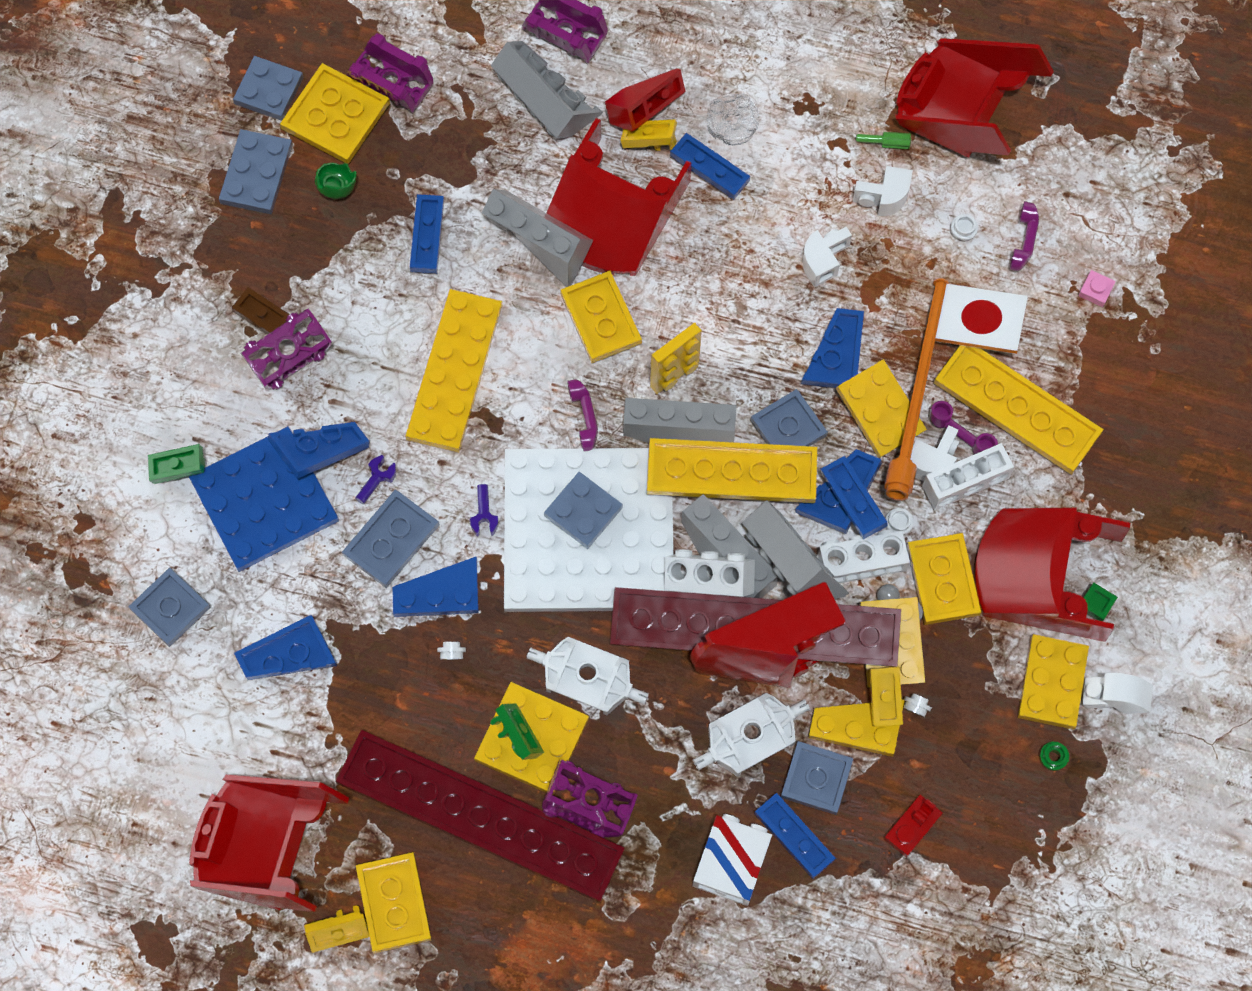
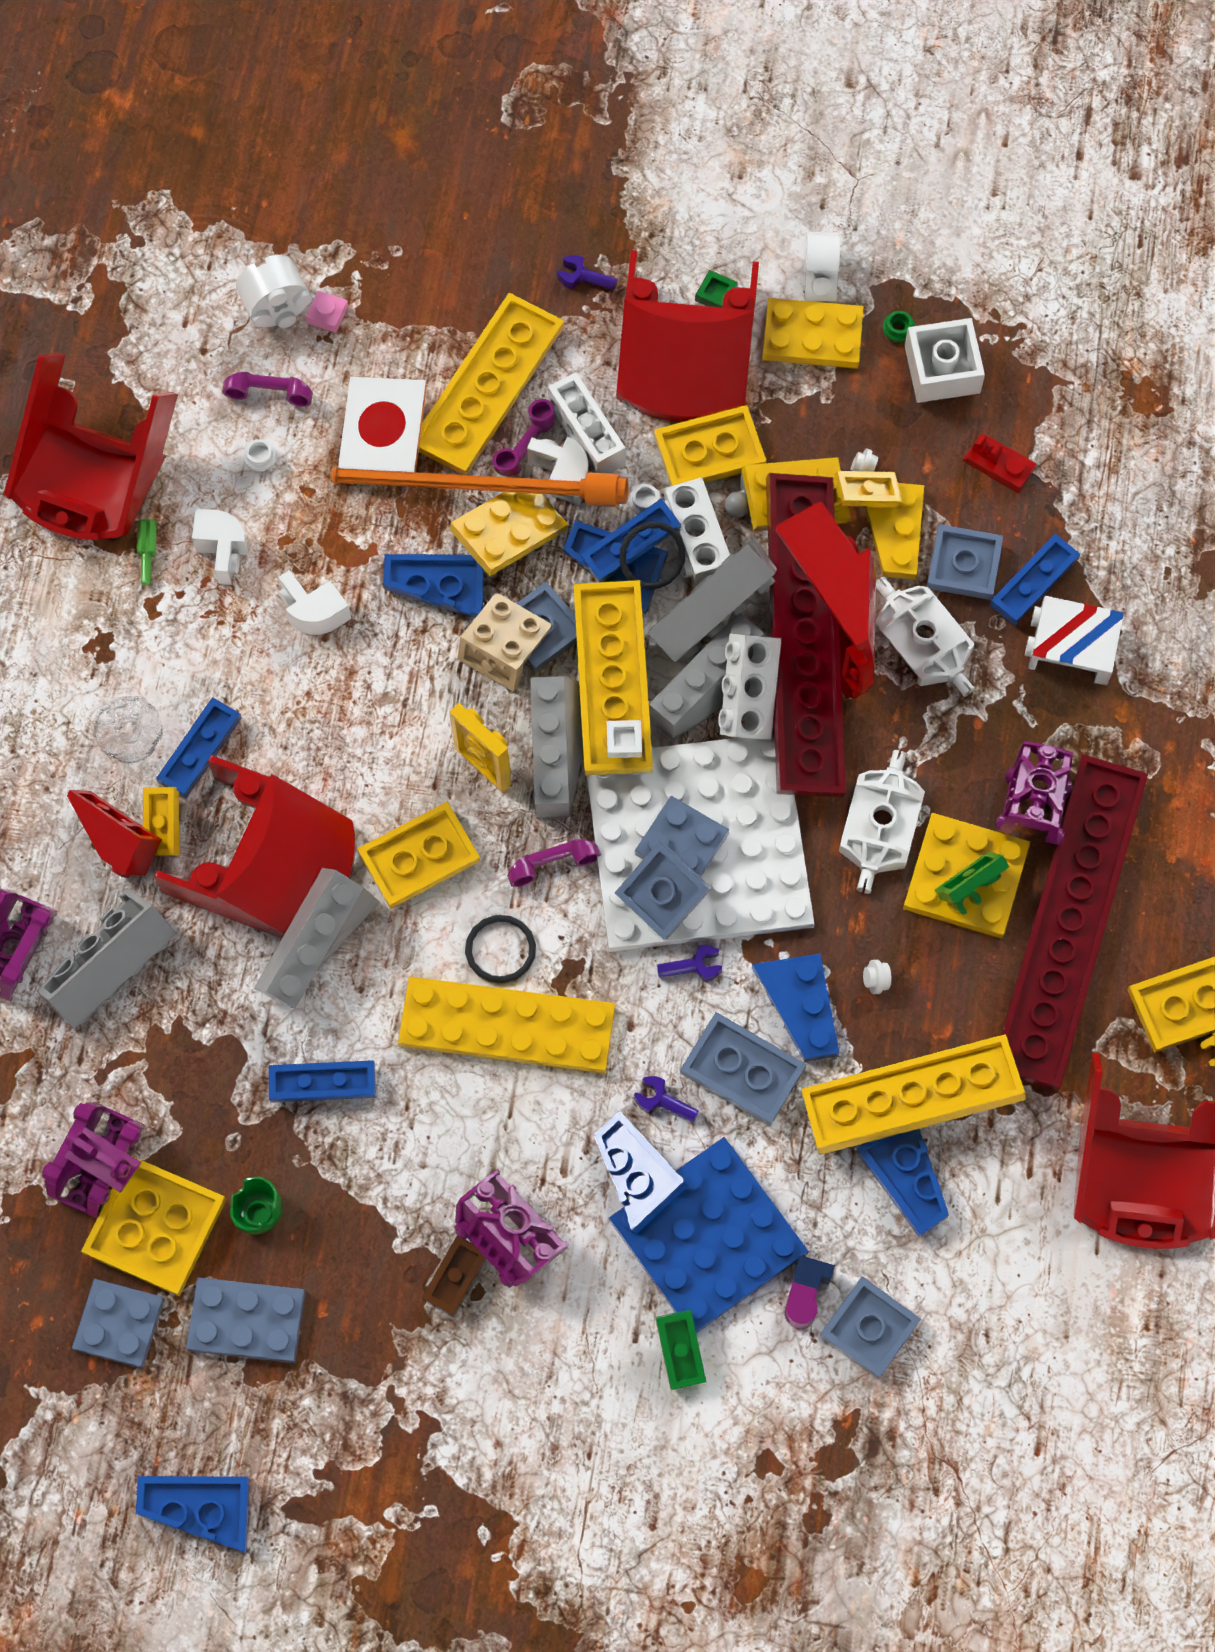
camera: 95 degrees left, 0 degrees up
none -> magenta hinge [65,1127,141,1193]
none -> blue wing [136,1476,250,1554]
none -> white brick [236,255,312,329]
none -> tan bracket [457,593,551,692]
none -> black piece [465,915,536,983]
none -> dark purple bar [557,255,618,291]
none -> white plate [607,720,642,758]
none -> sand blue plate [615,841,712,940]
none -> black piece [619,522,685,589]
none -> leg [785,1255,835,1329]
none -> yellow plate [801,1034,1026,1155]
none -> white brick [905,318,985,403]

